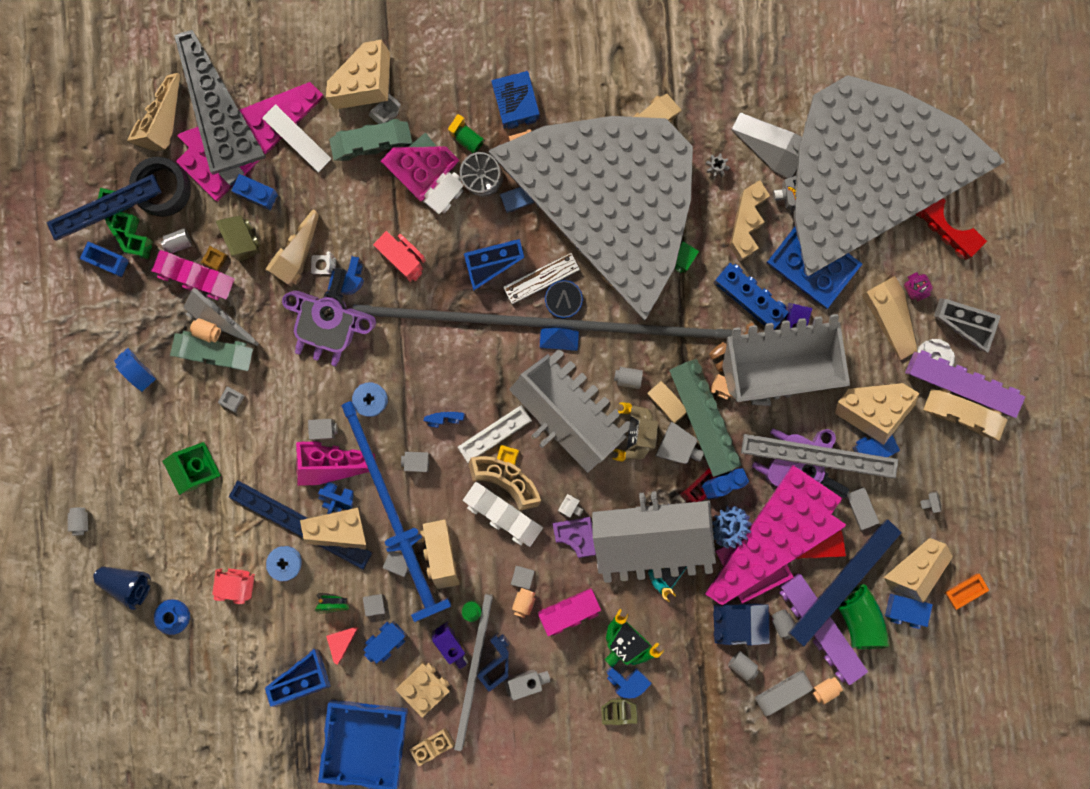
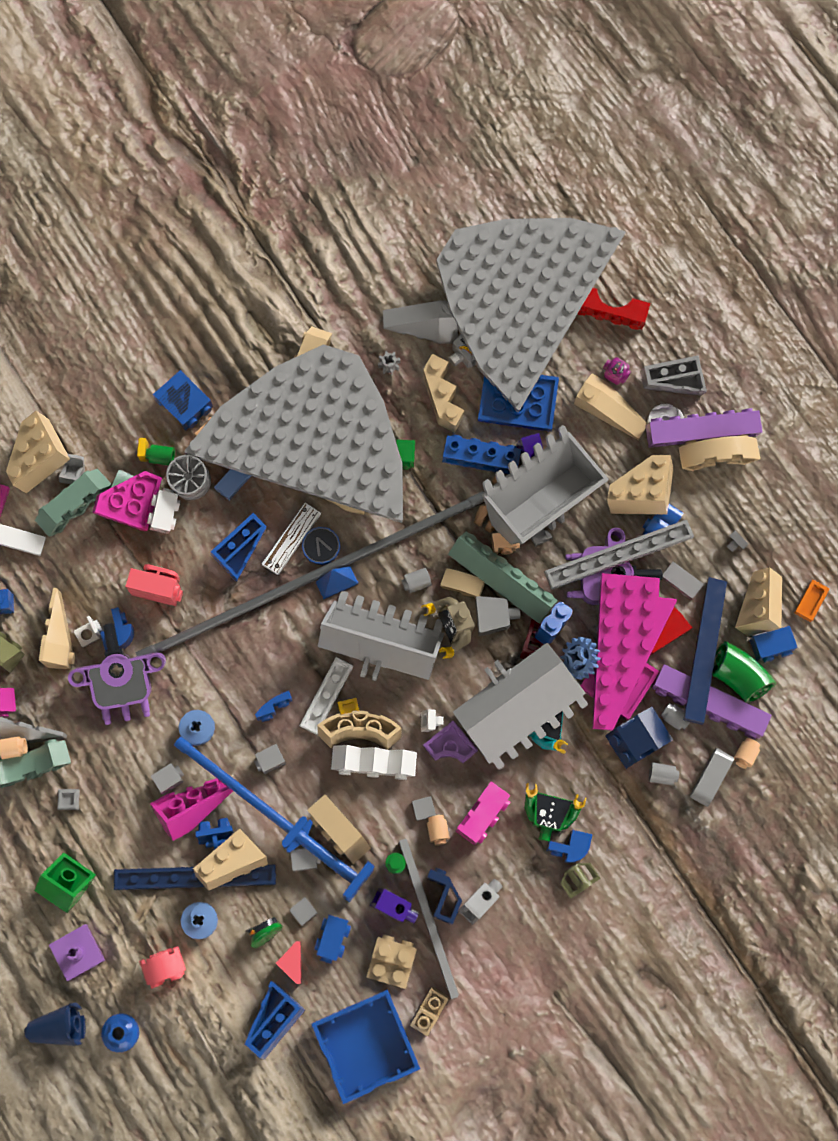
camera: 35 degrees left, 10 degrees down
none -> medium lavender tile [49,924,105,981]

